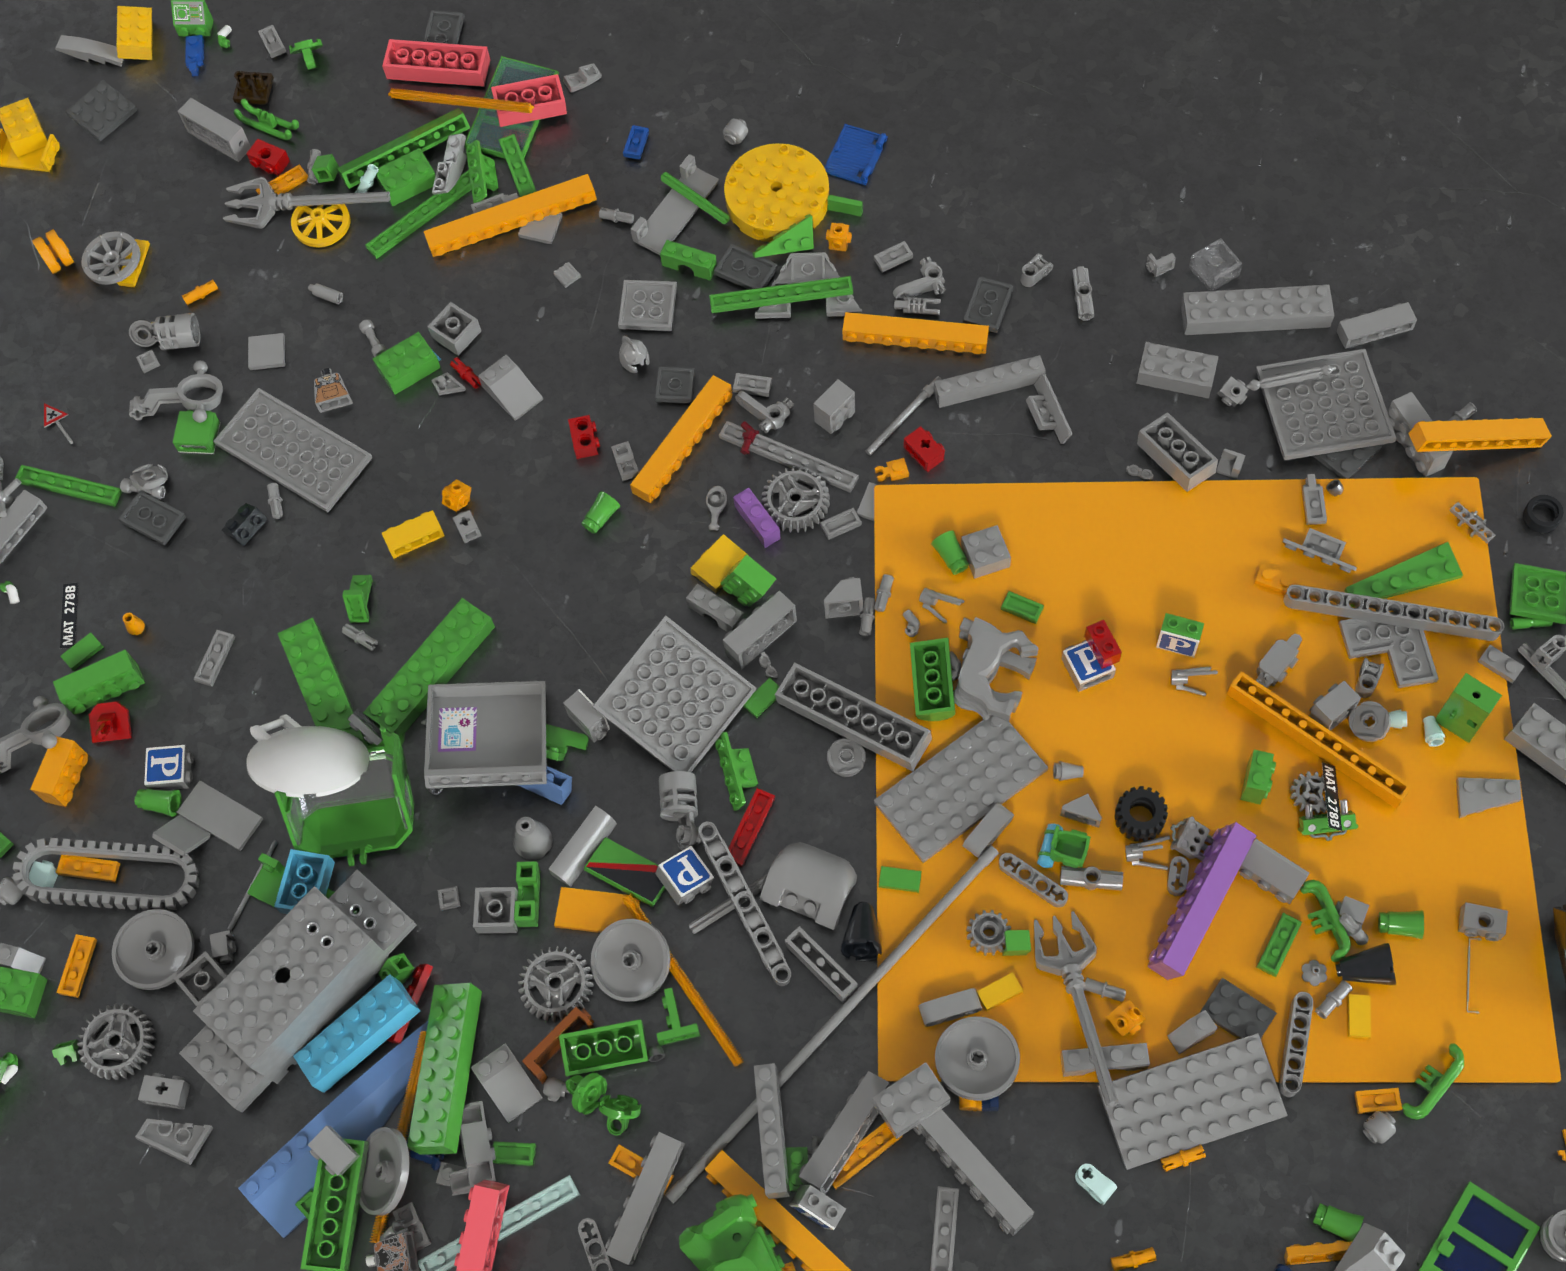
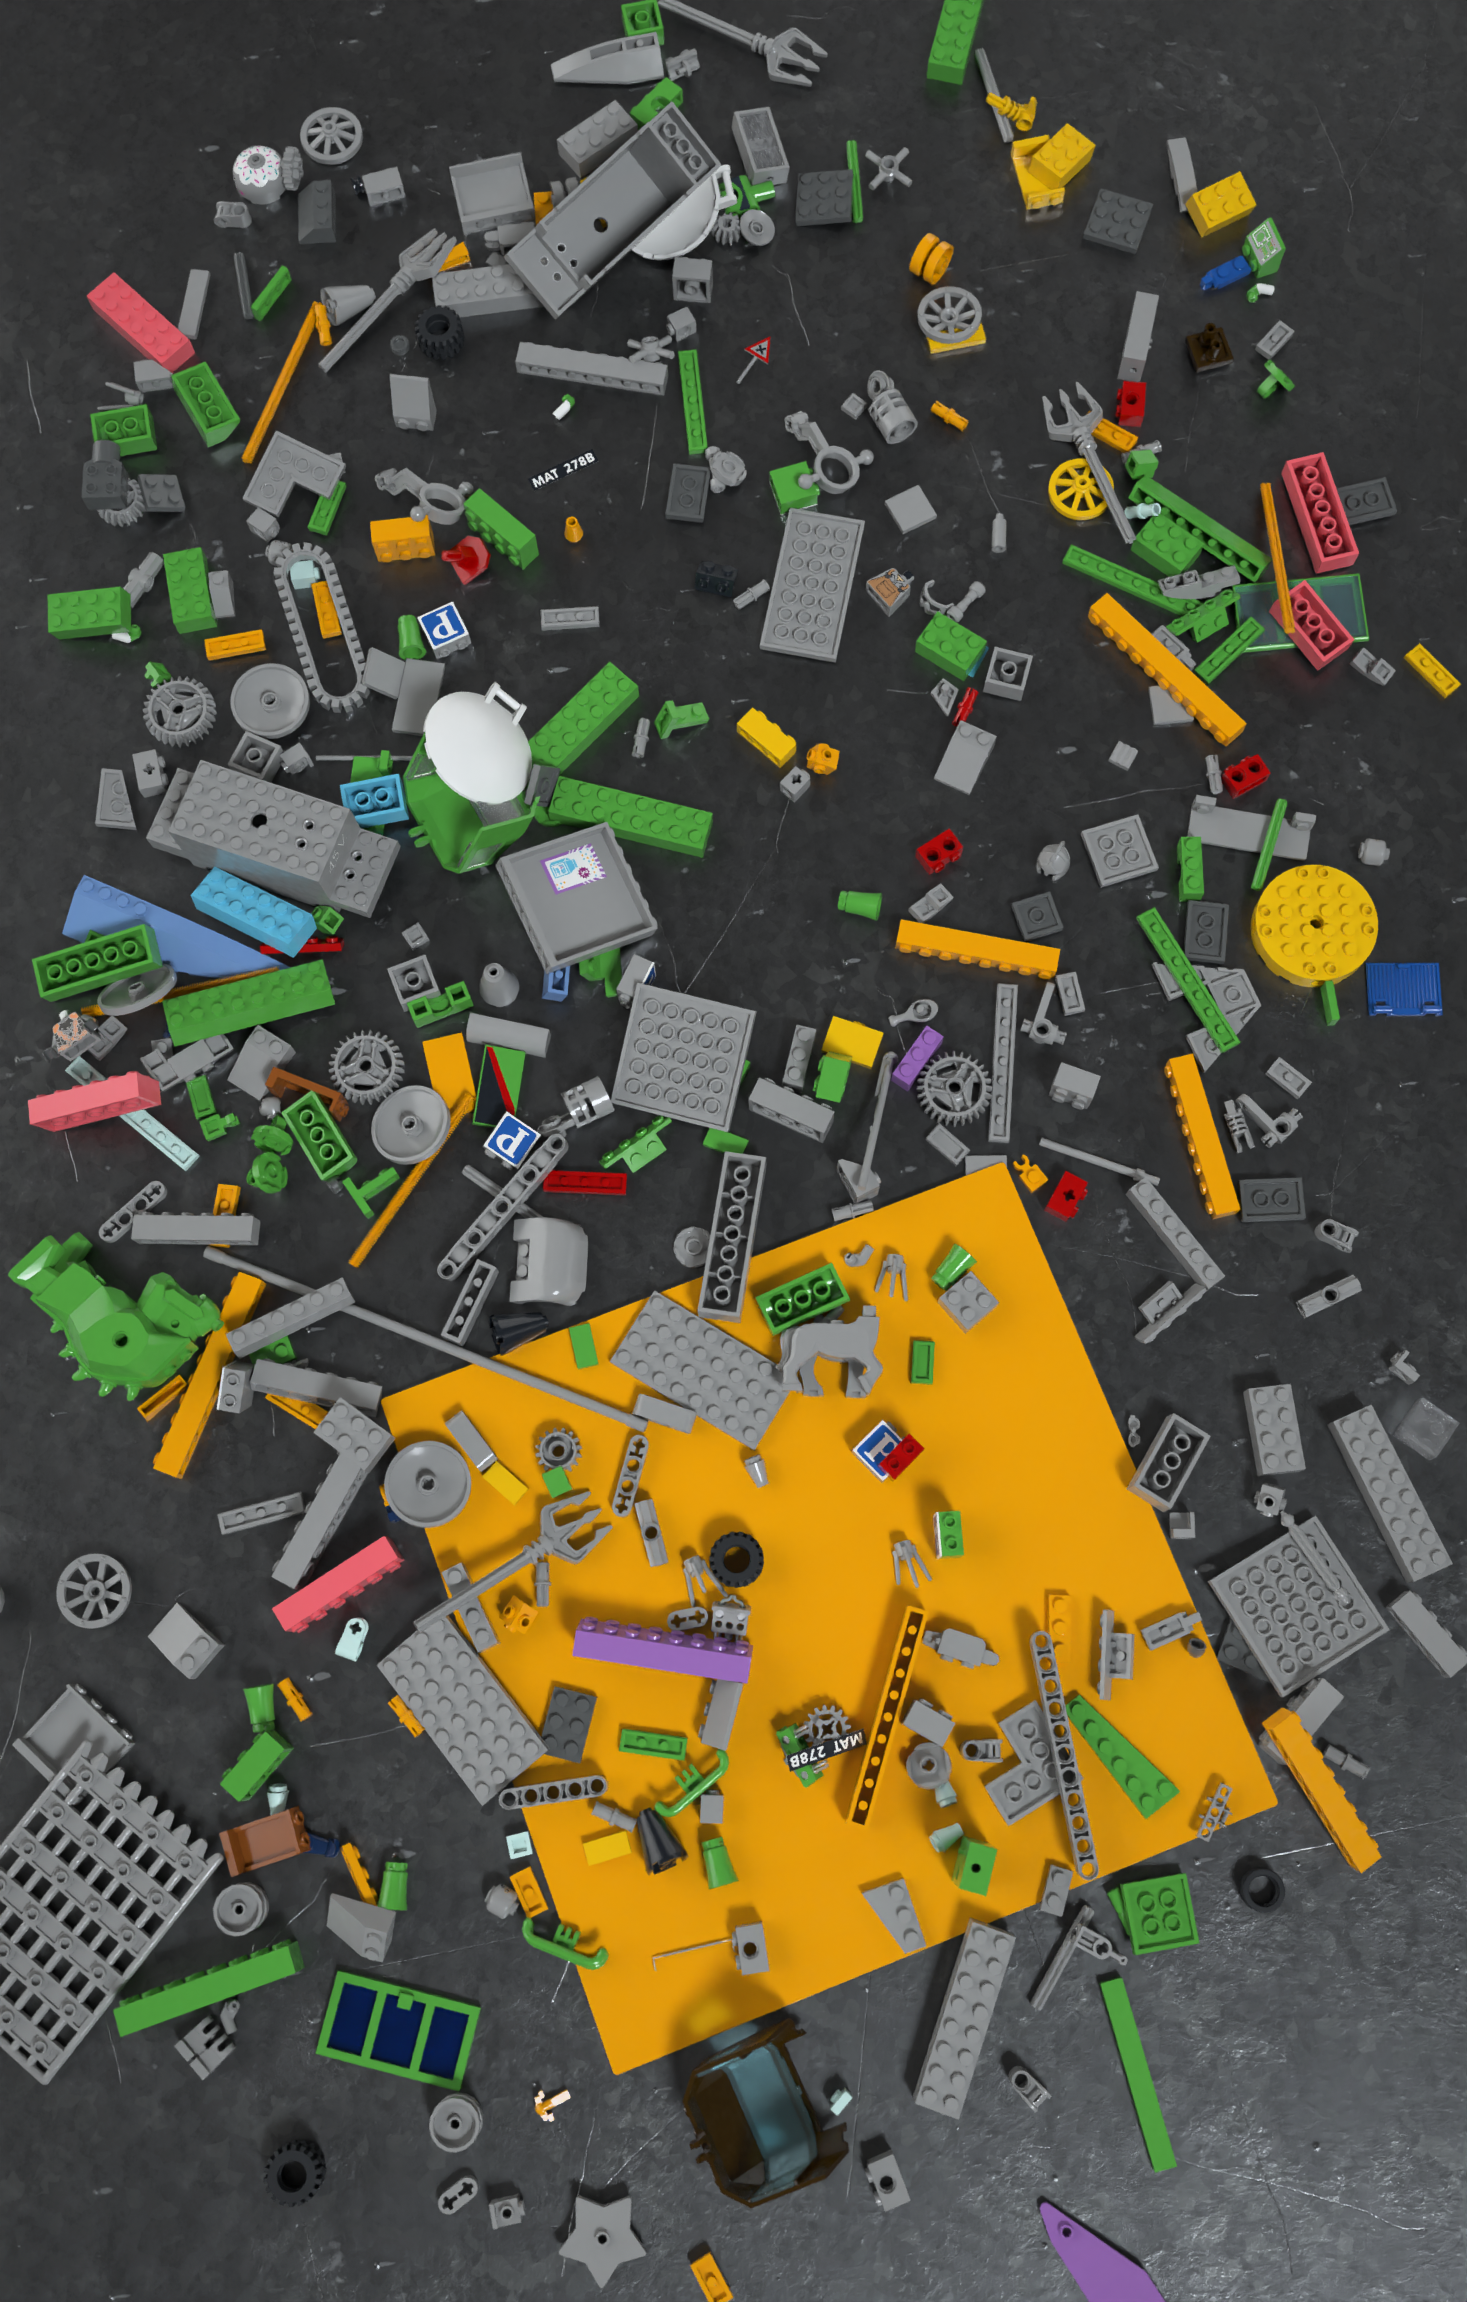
camera: 65 degrees right, 10 degrees up
bright green tile [60,632,103,671] -> none
bright green piece [233,99,299,140] -> none
light grey brick [308,1126,360,1176] -> none
blue plate [623,125,649,160] -> none
dark red piece [740,421,759,455] -> none
bright green wing [753,214,814,258] -> none
light grey piece [759,652,778,679] -> none
light orange brick [826,223,852,252] -> none
light grey axle [874,574,894,612] -> none
bright green piece [1037,823,1091,868] -> none
light grey slope [1060,794,1102,828] -> none
light grey slope [1167,1010,1217,1054] -> none
bright green brick [1240,749,1276,804] -> none
light grey plant [1302,960,1327,986] -> none
light grey axle [1339,913,1369,945] -> none
none -> bright green plate [199,1113,240,1141]
none -> coral brick [272,1536,404,1633]
none -> light aqua plate [506,1831,533,1859]
none -> light grey bar [858,1051,898,1191]
none -> light grey helmet [919,580,955,616]
none -> red brick [1221,754,1271,799]
none -> yellow tile [1404,643,1461,698]

